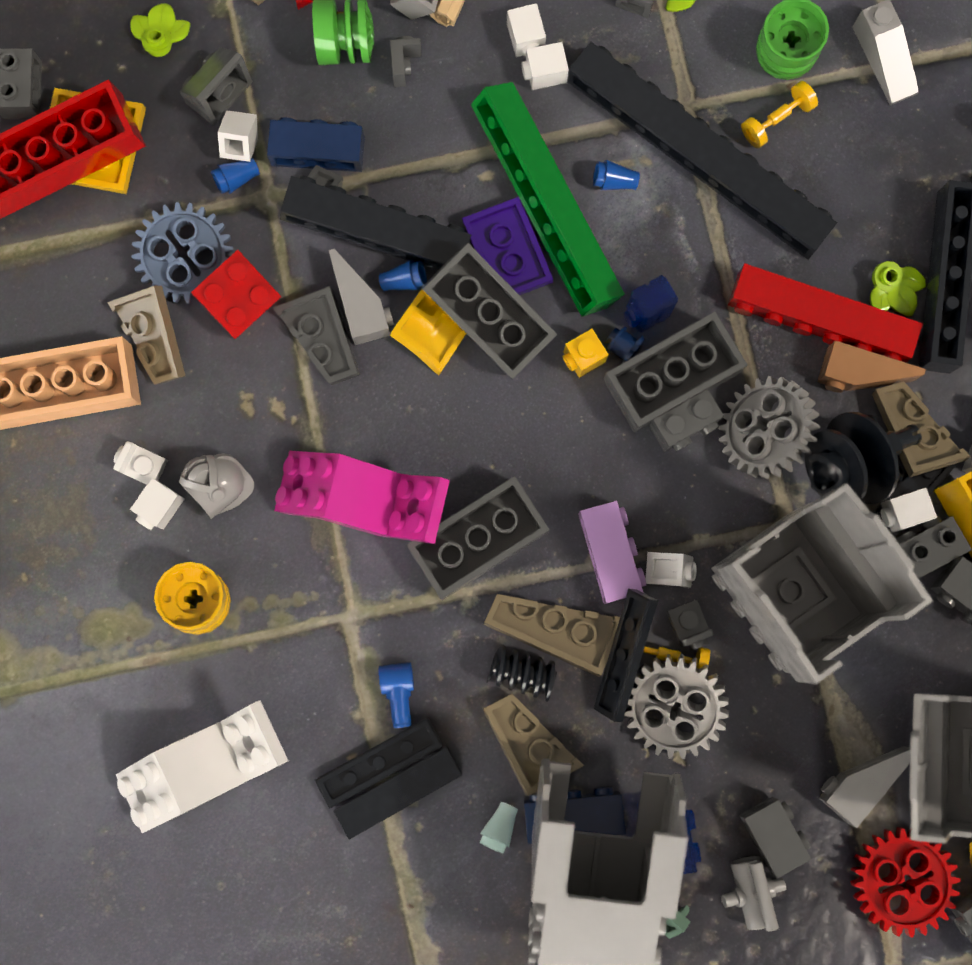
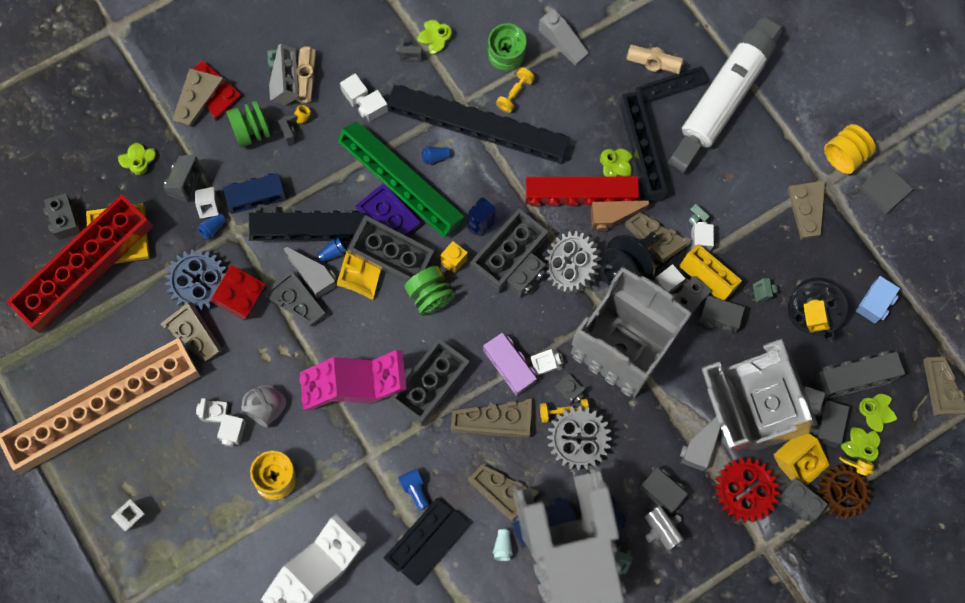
camera: 25 degrees left, 10 degrees down
black piece [486,645,557,702] -> none
black tile [594,589,658,722] -> none
dark blue brick [605,326,645,364] -> none
none -> yellow piece [294,105,311,124]
none -> bright green wheel [404,266,455,316]

